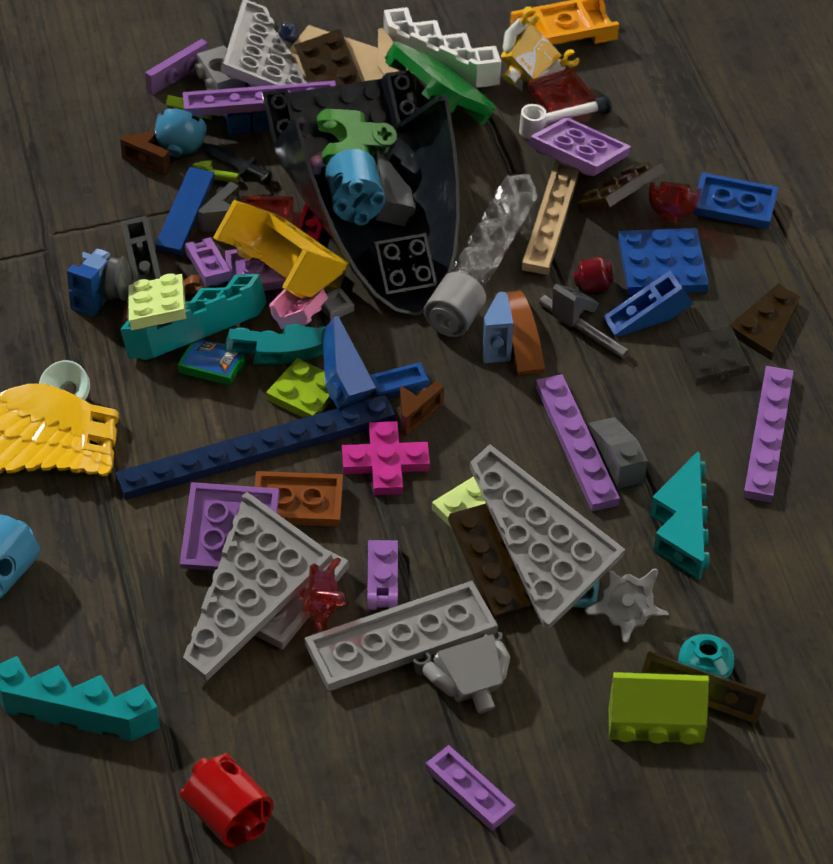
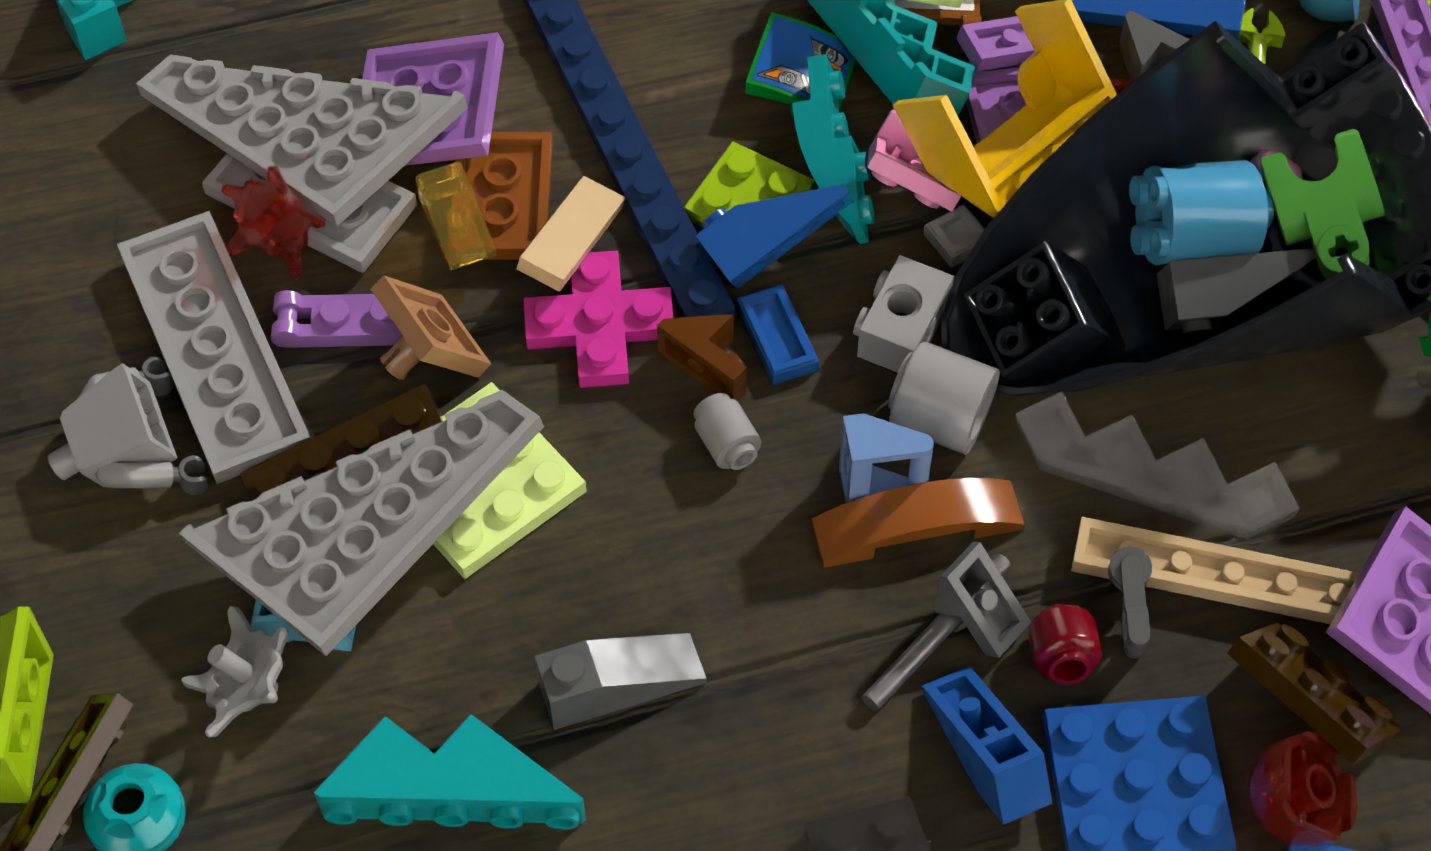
camera: 90 degrees right, 10 degrees up
medium lavender plate [535,374,620,512] -> none
none -> medium nougat tile [371,275,491,380]
none -> clear yellow slope [415,162,497,270]
none -> tan tile [516,176,626,292]
none -> light grey brick [693,393,762,470]
none -> light grey brick [853,255,954,373]
none -> dark grey piece [1108,546,1152,659]

